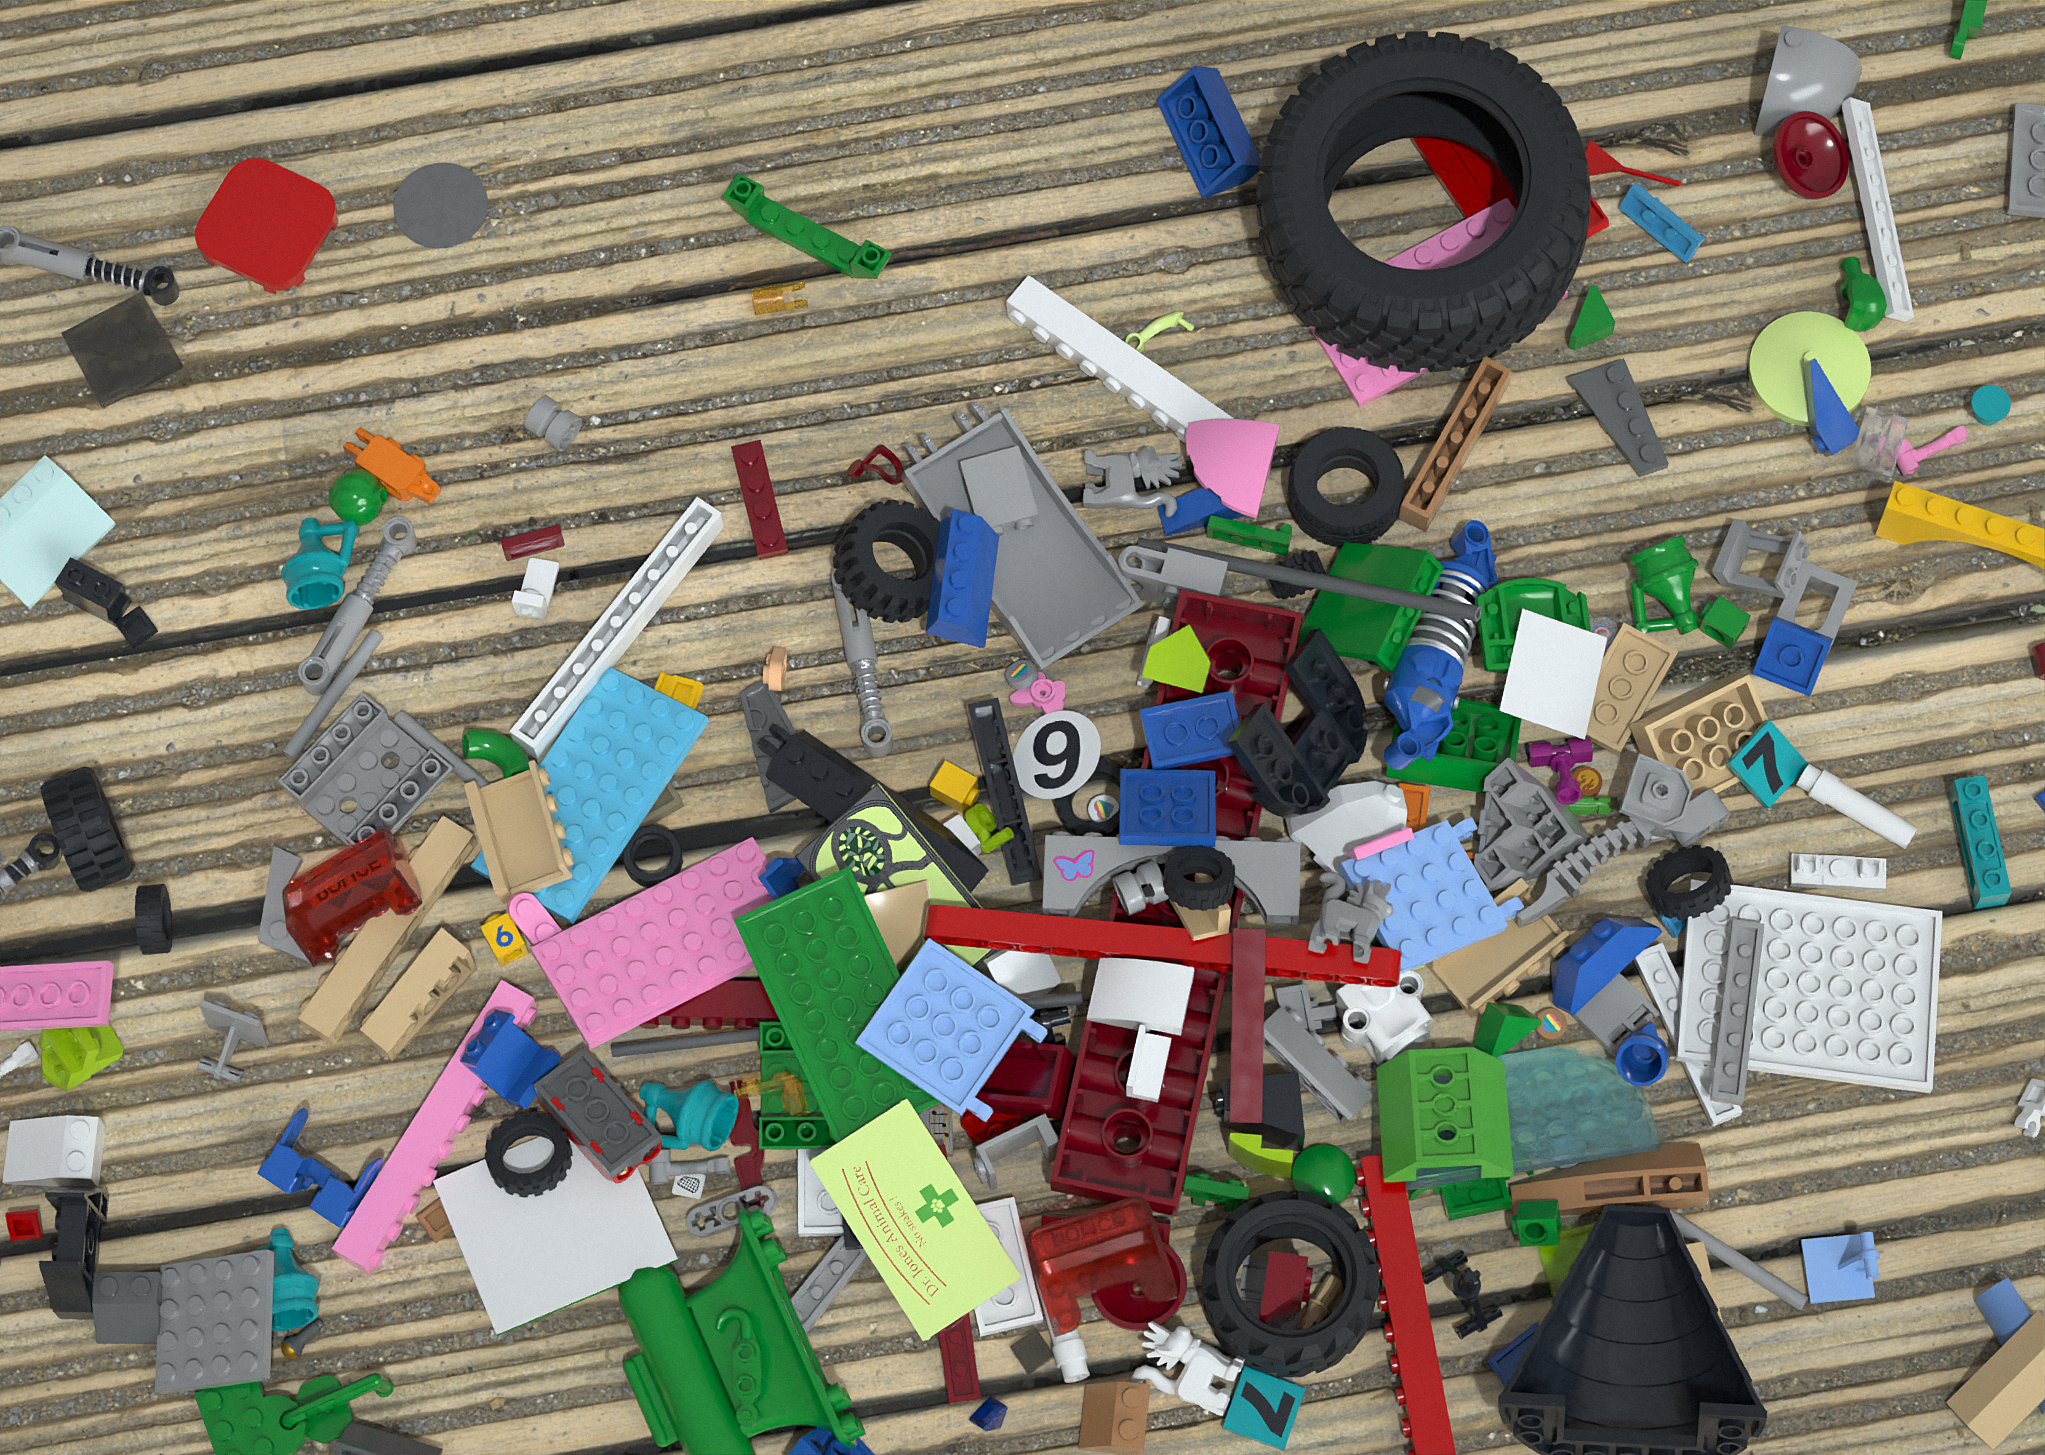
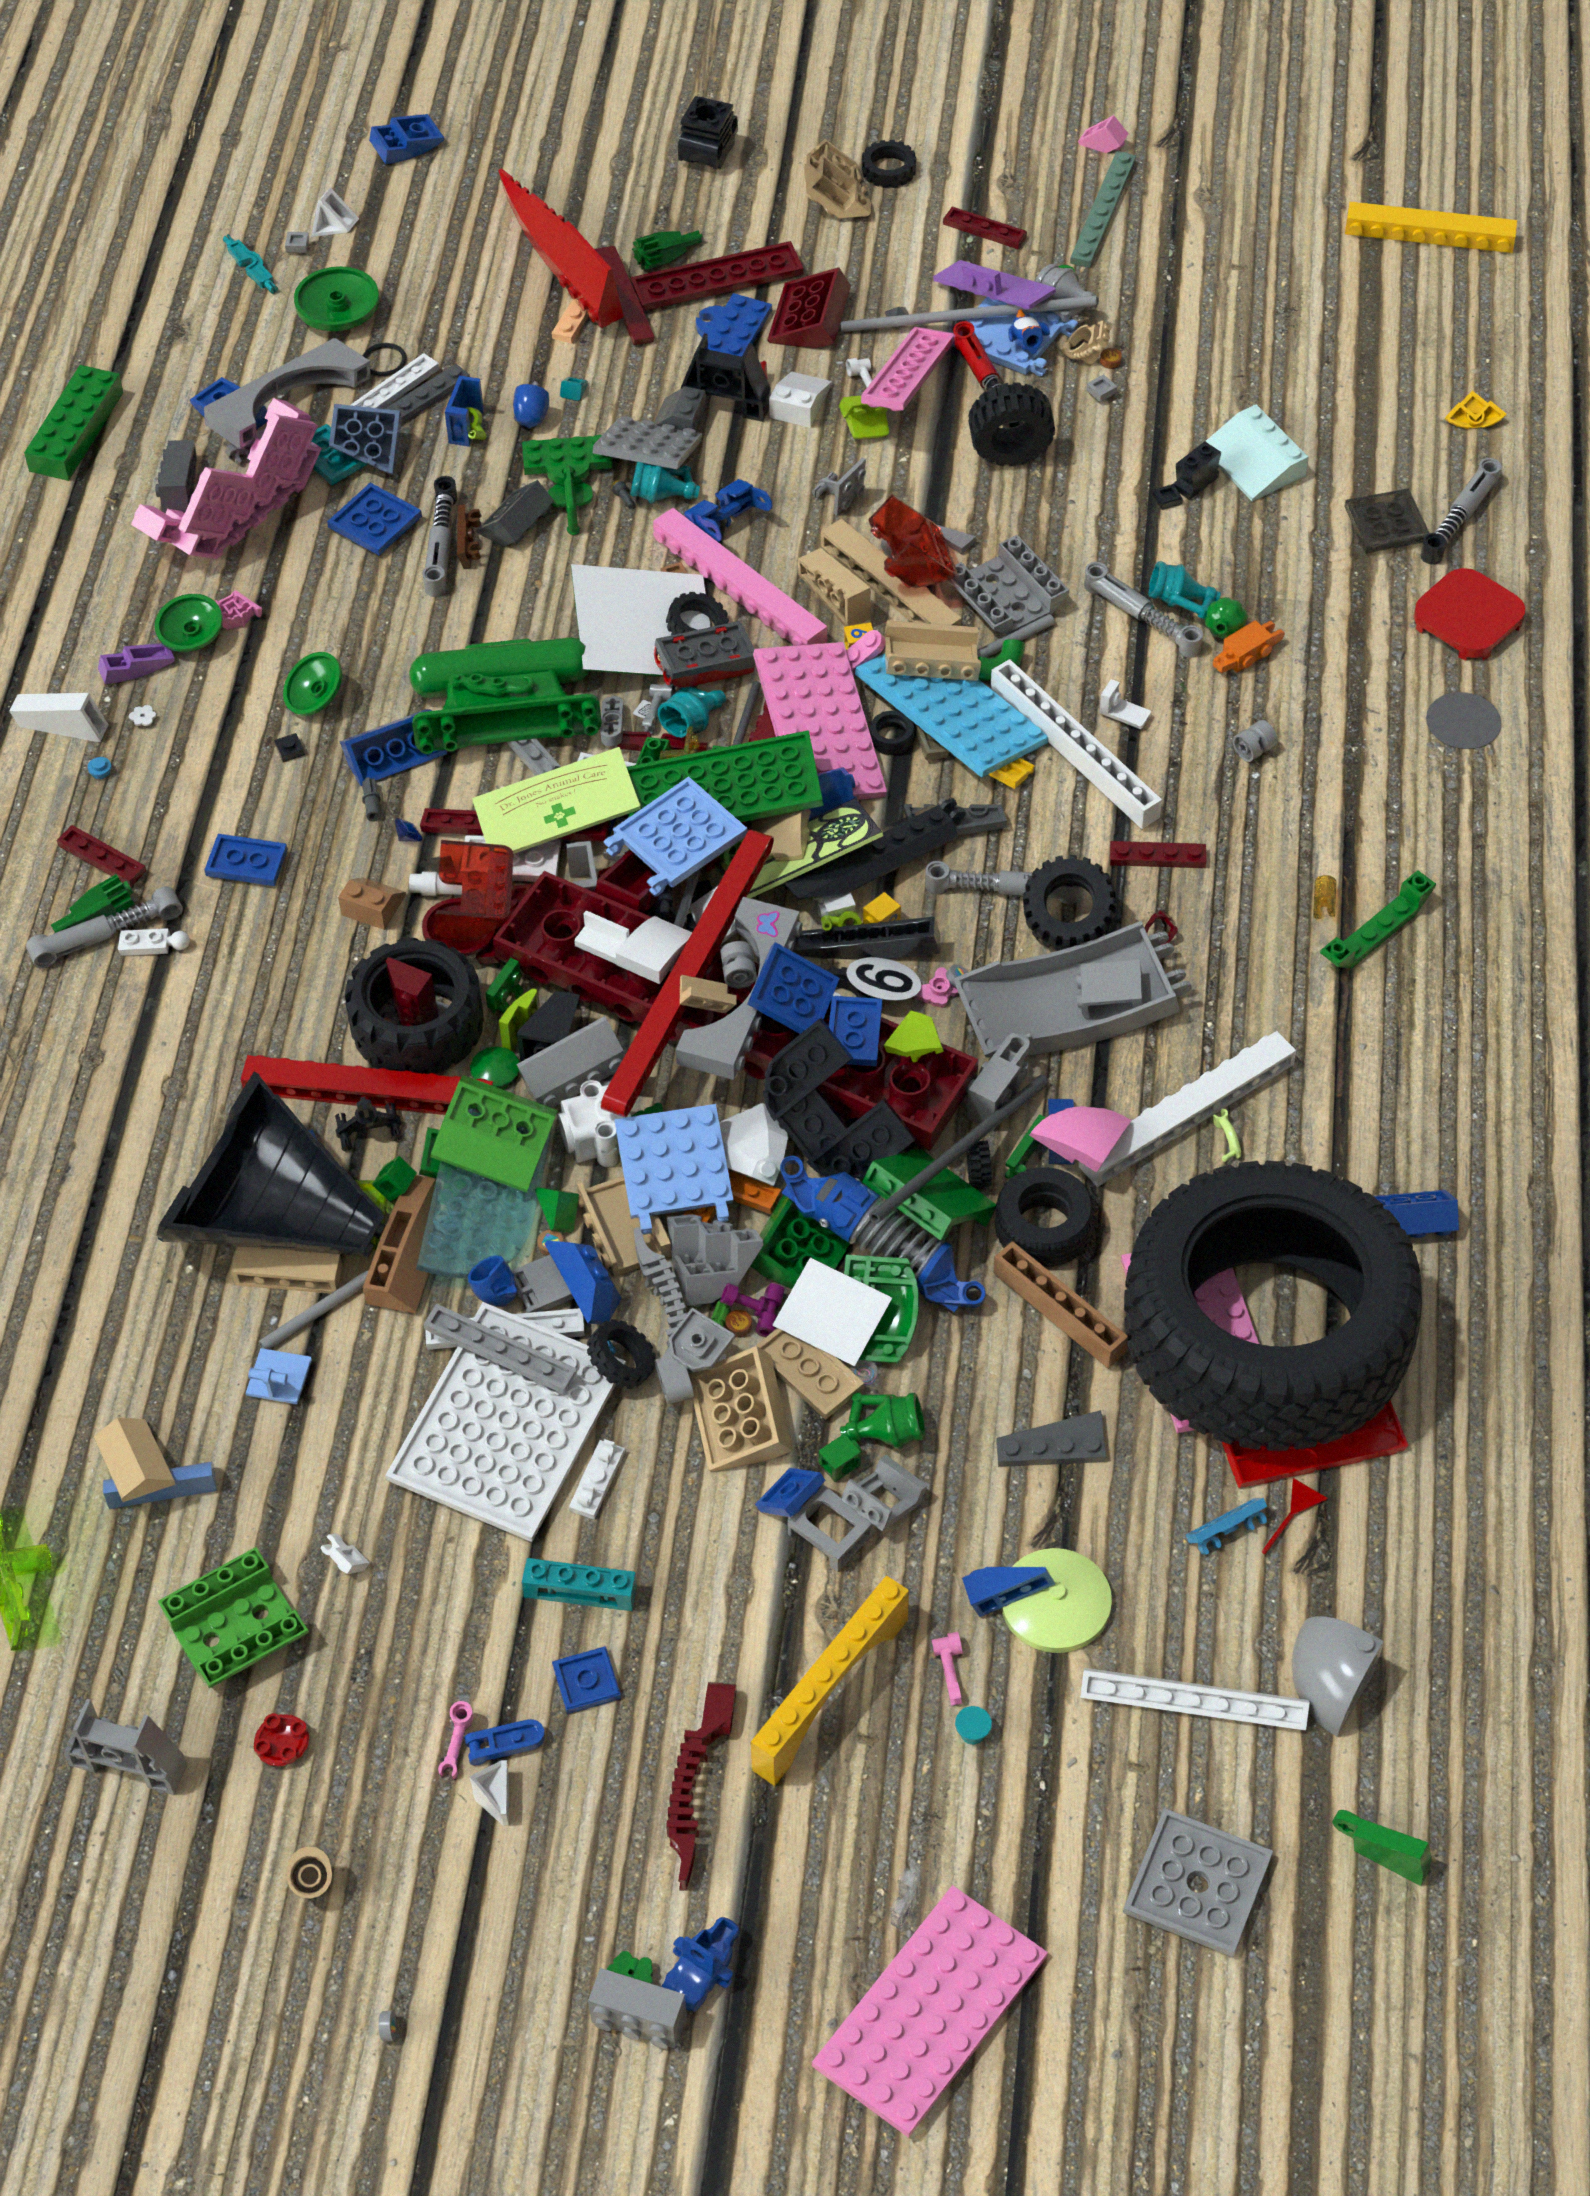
camera: 105 degrees right, 15 degrees down
black tyre [135,884,173,955] -> none
light grey piece [282,629,383,761] -> none
blue panel [460,1010,562,1109] -> none
dark red tile [500,524,565,561] -> none
light nougat plate [763,648,787,691] -> none
blue slope [925,509,999,648] -> none
light grey animal [1083,445,1182,517] -> none
white animal [1131,1321,1245,1416] -> none
black tyre [1163,845,1235,911] -> none
teal tile [1222,1366,1306,1451] -> none
dark red tile [1230,928,1266,1123] -> none
light grey animal [1308,871,1393,964] -> none
bright pink tile [1346,827,1415,861] -> none
green slope [1569,284,1615,350] -> none
teal tile [1725,720,1808,808] -> none
dark red dish [1773,111,1849,200] -> none
white piece [1796,764,1918,849] -> none
green piece [1840,257,1887,332] -> none
clear brick [1849,406,1910,477] -> none

